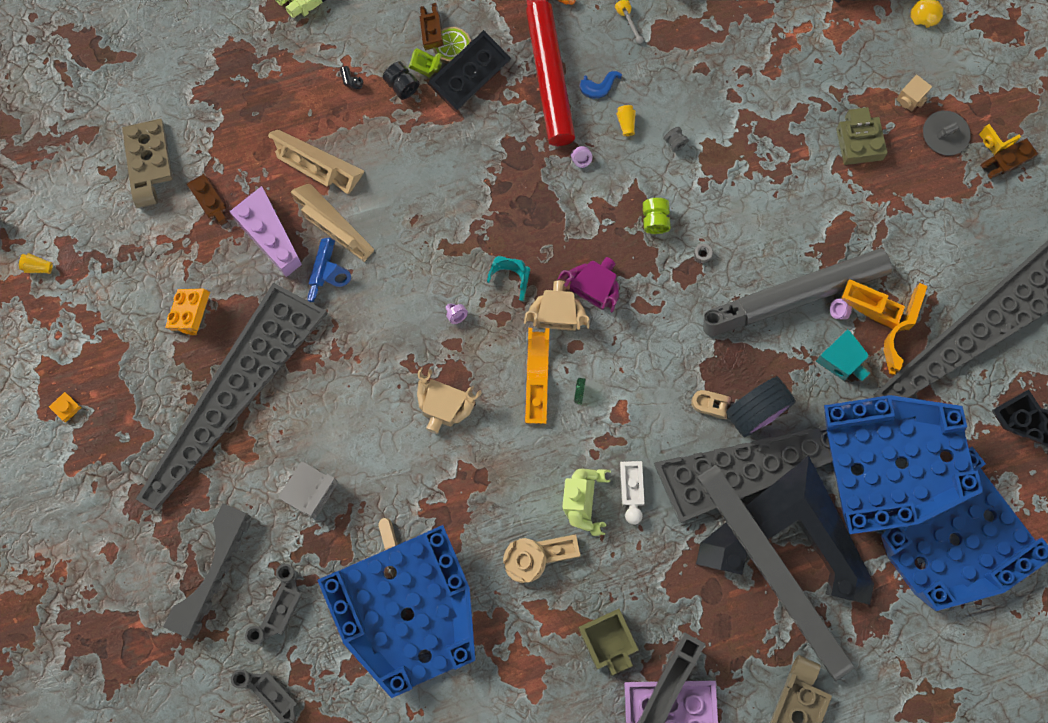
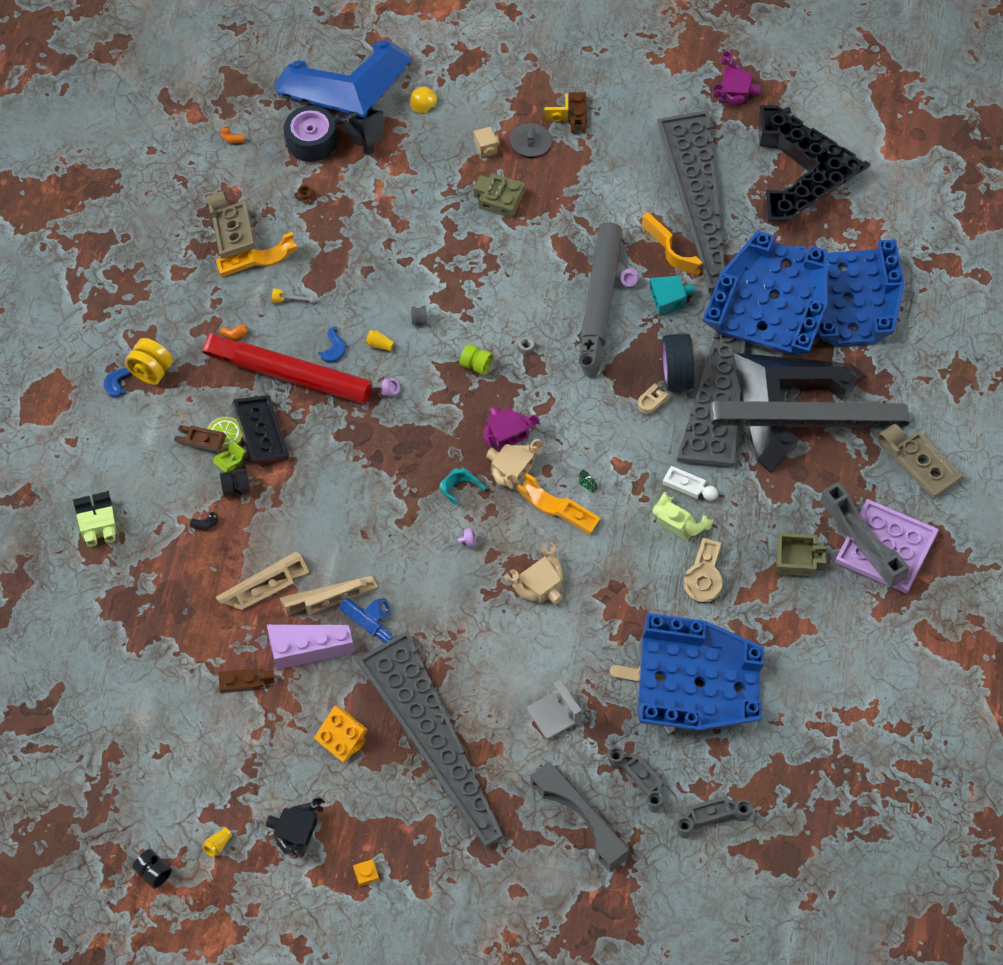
camera: 60 degrees left, 15 degrees down
dark tan hinge [122,118,173,208] -> none
light orange slope [841,279,905,329] -> none
none -> black torso [266,796,325,858]

